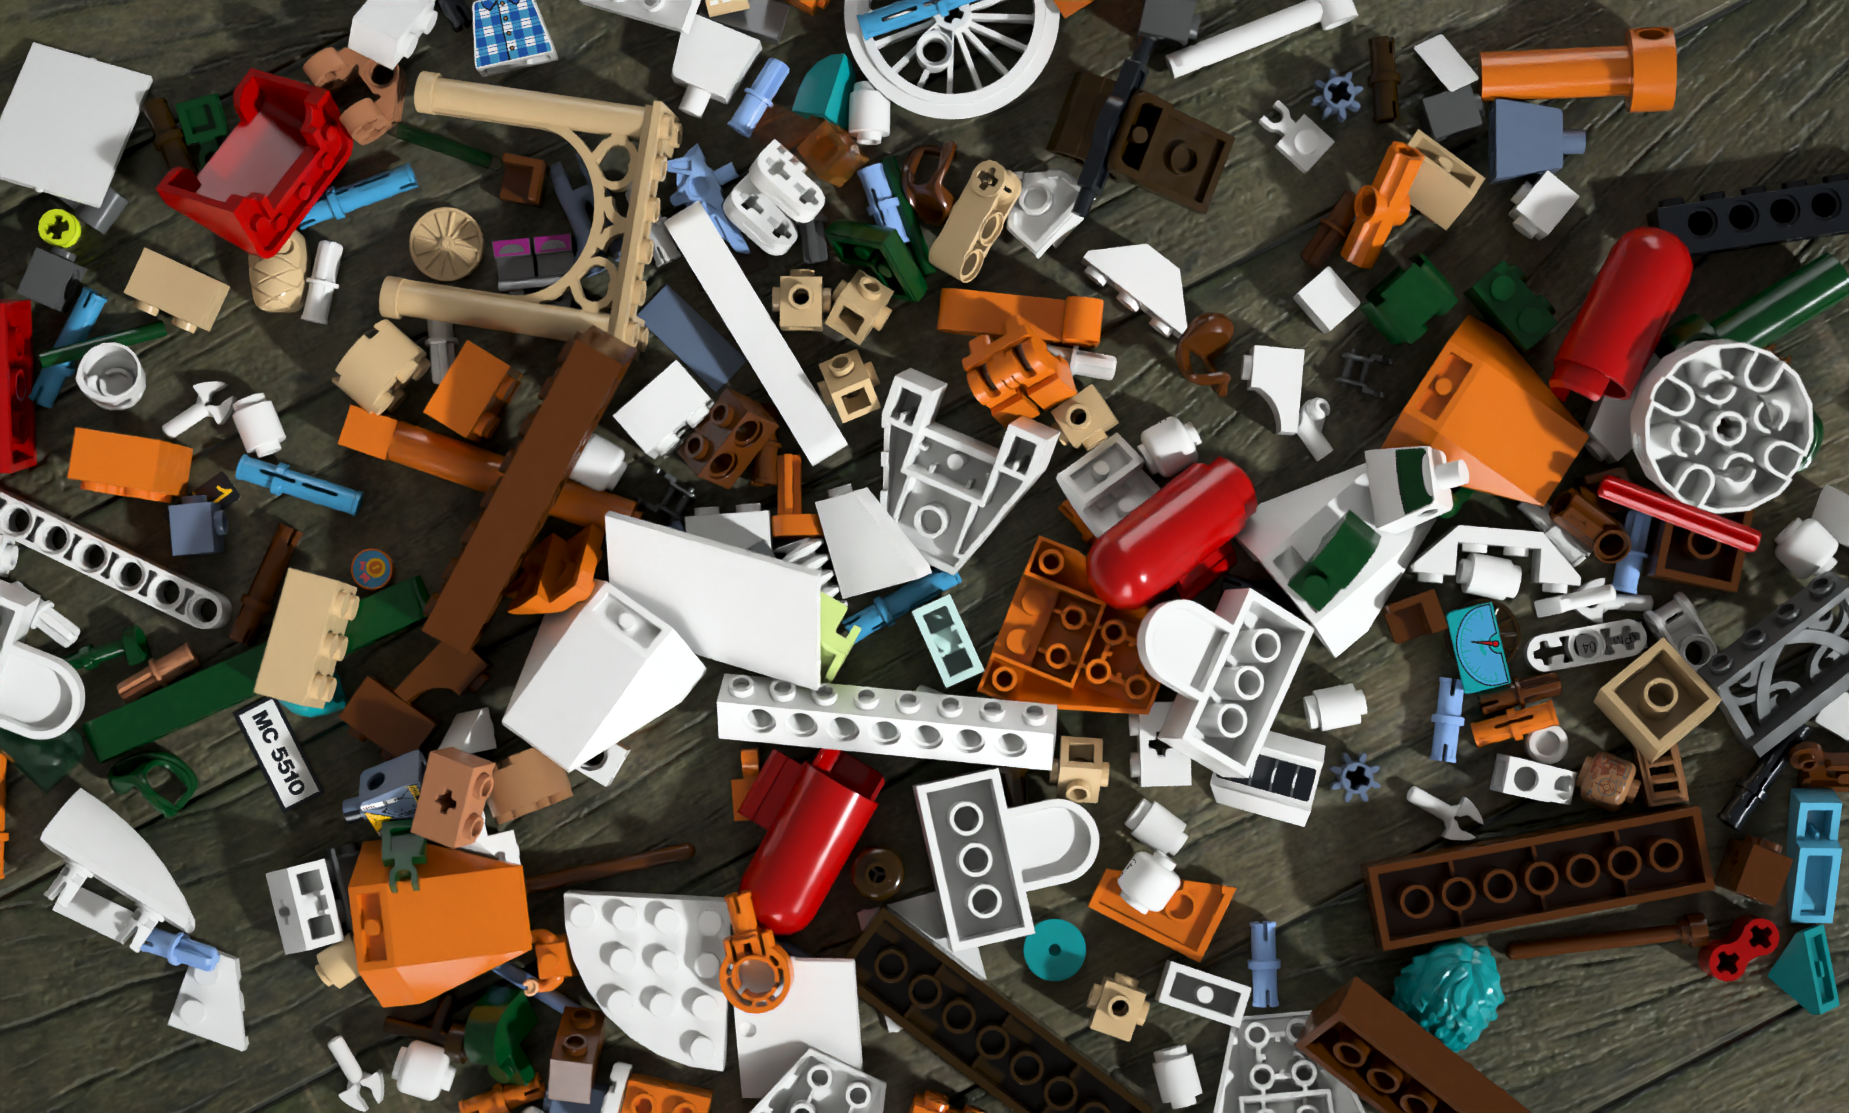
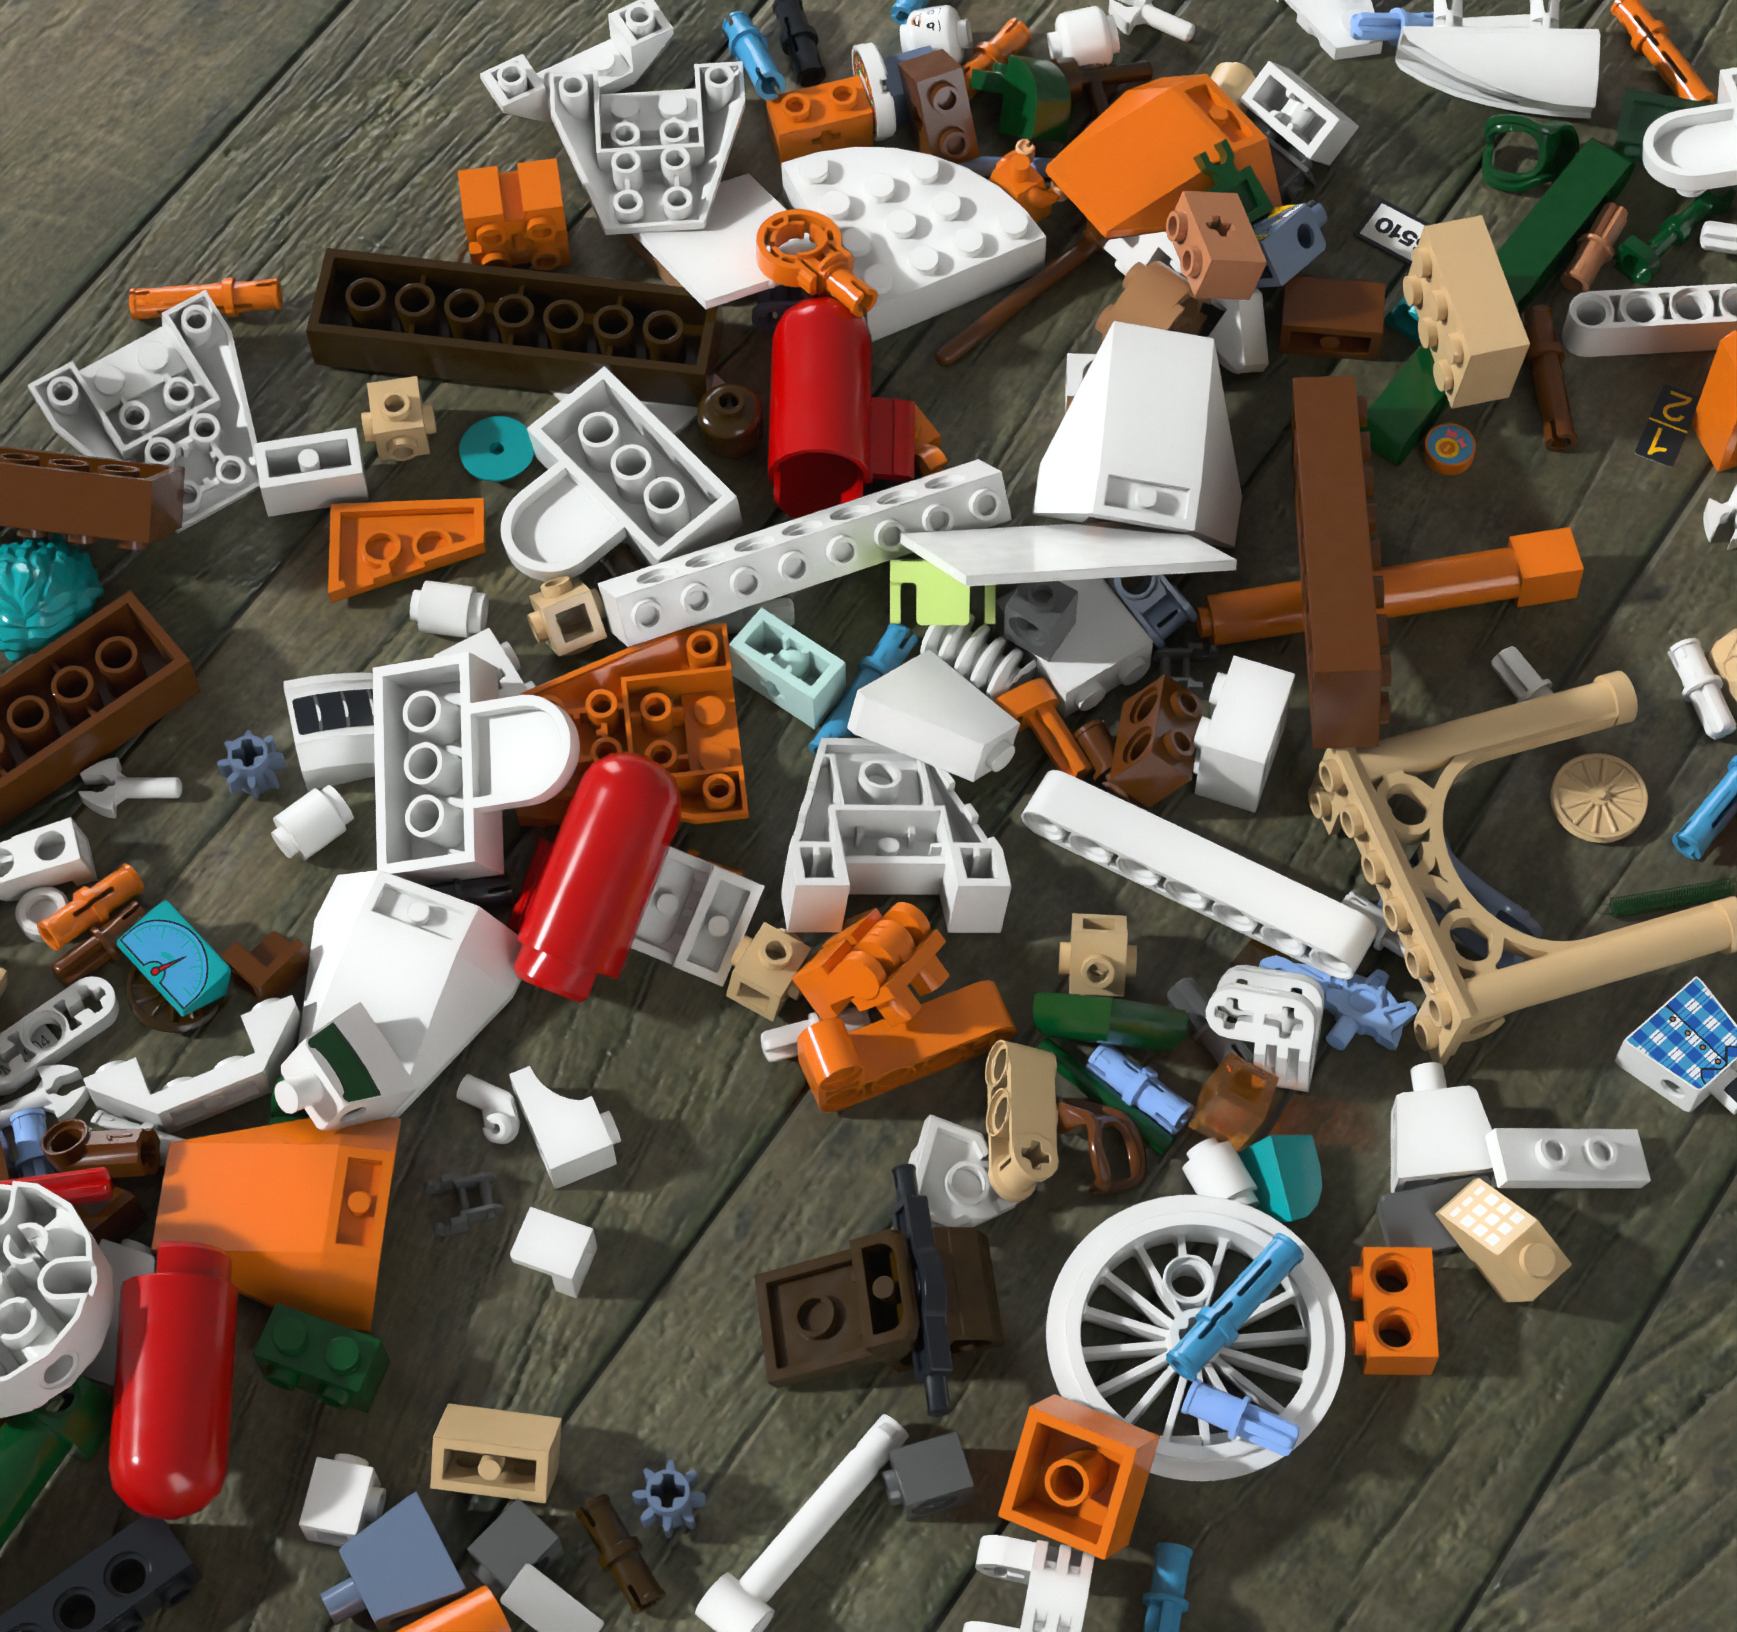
camera: 150 degrees right, 25 degrees down
sand blue brick [168,495,229,557] -> none
white brick [232,393,286,458] -> none
dark azure pin [235,454,364,517] -> none
tan brick [332,319,432,416] -> none
reddish brown arch [394,642,494,703] -> none
orange brick [423,340,523,444] -> none
flat silver hips [492,234,577,308] -> none
reddish brown panel [499,153,550,208] -> none
orange plate [505,523,605,615] -> none
white head [569,433,628,492] -> none
sand blue sticker [637,284,747,393] -> none
light blue axle [727,57,789,139] -> none
tan brick [772,269,831,331] -> none
tan brick [817,349,881,423] -> none
white slope [1081,244,1187,338] -> none
white head [1118,850,1180,914] -> none
white head [1137,416,1202,478] -> none
white brick [1152,1044,1203,1109] -> none
reddish brown piece [1175,312,1234,398] -> none
light blue pin [1248,921,1281,1008] -> none
white plate [1258,100,1335,174] -> none
dark green brick [1287,509,1381,612] -> none
reddish brown axle [1300,190,1357,269] -> none
orange piece [1340,141,1425,269] -> none
dark green brick [1358,251,1458,346] -> none
light blue pin [1429,677,1465,763] -> none
white brick [1456,552,1522,600] -> none
white bar [1534,584,1616,618] -> none

